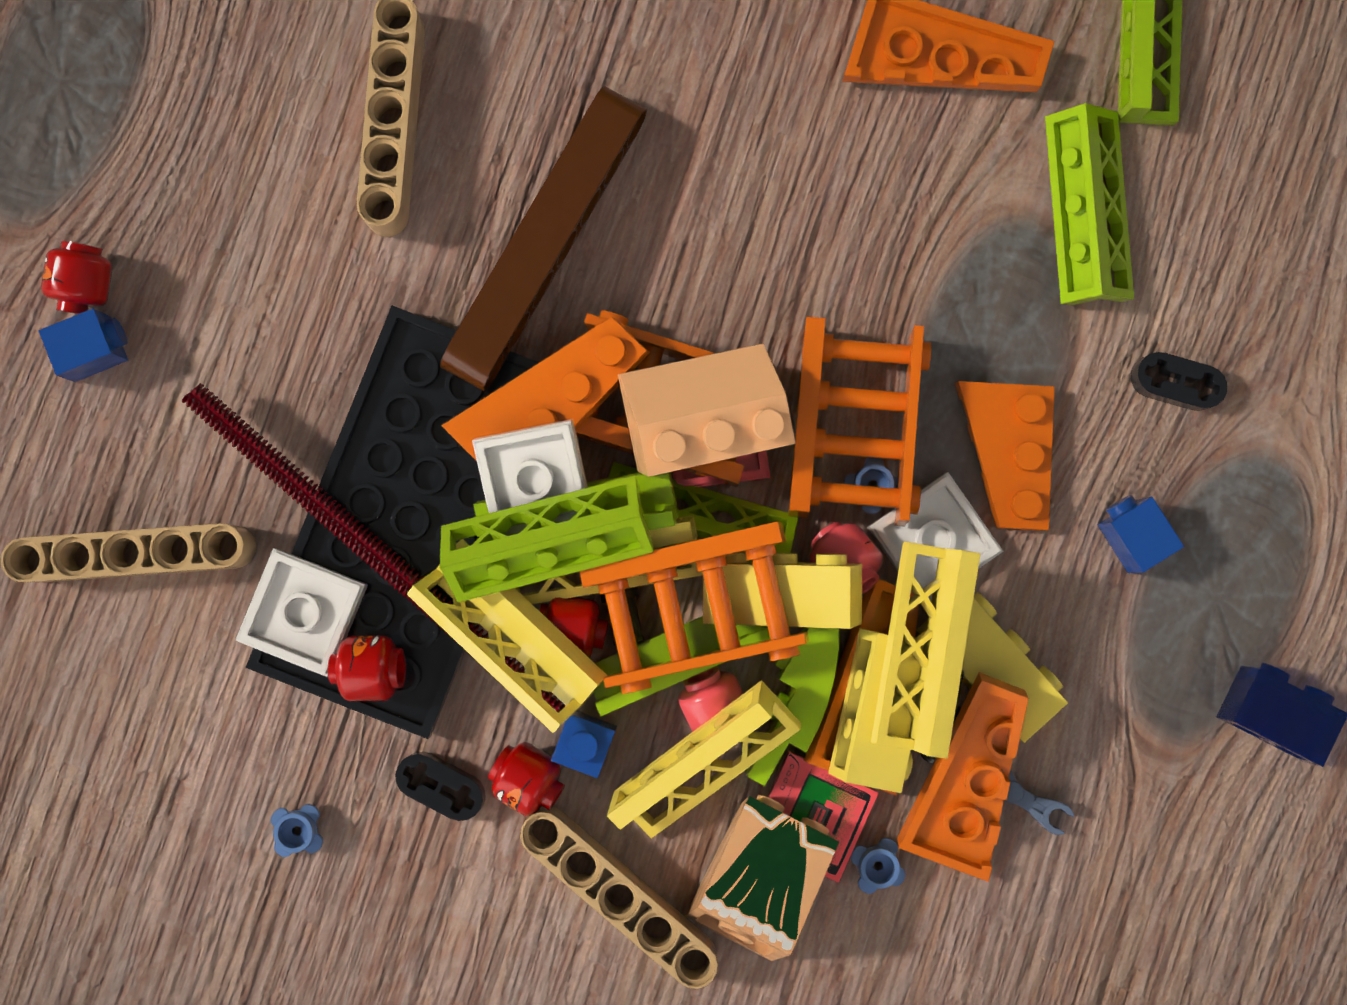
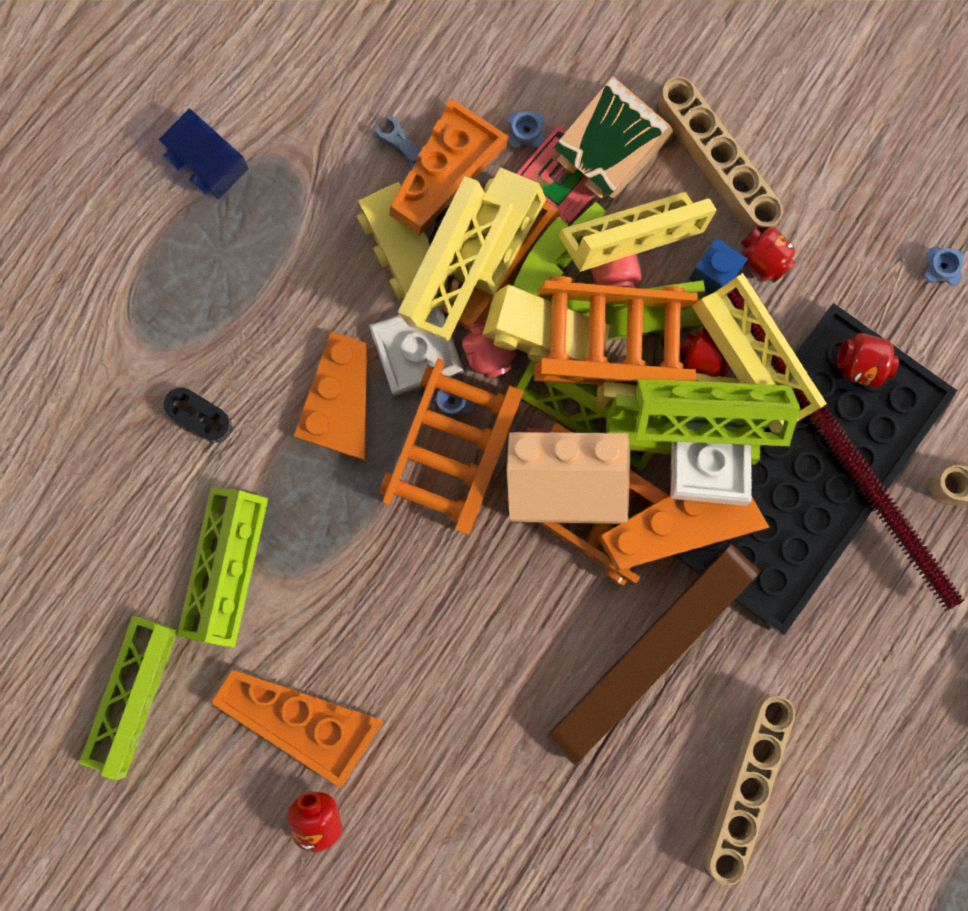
camera: 160 degrees left, 5 degrees down
white tile [235,548,368,677] -> none
black beam [395,751,486,821] -> none
blue brick [1097,495,1184,573] -> none

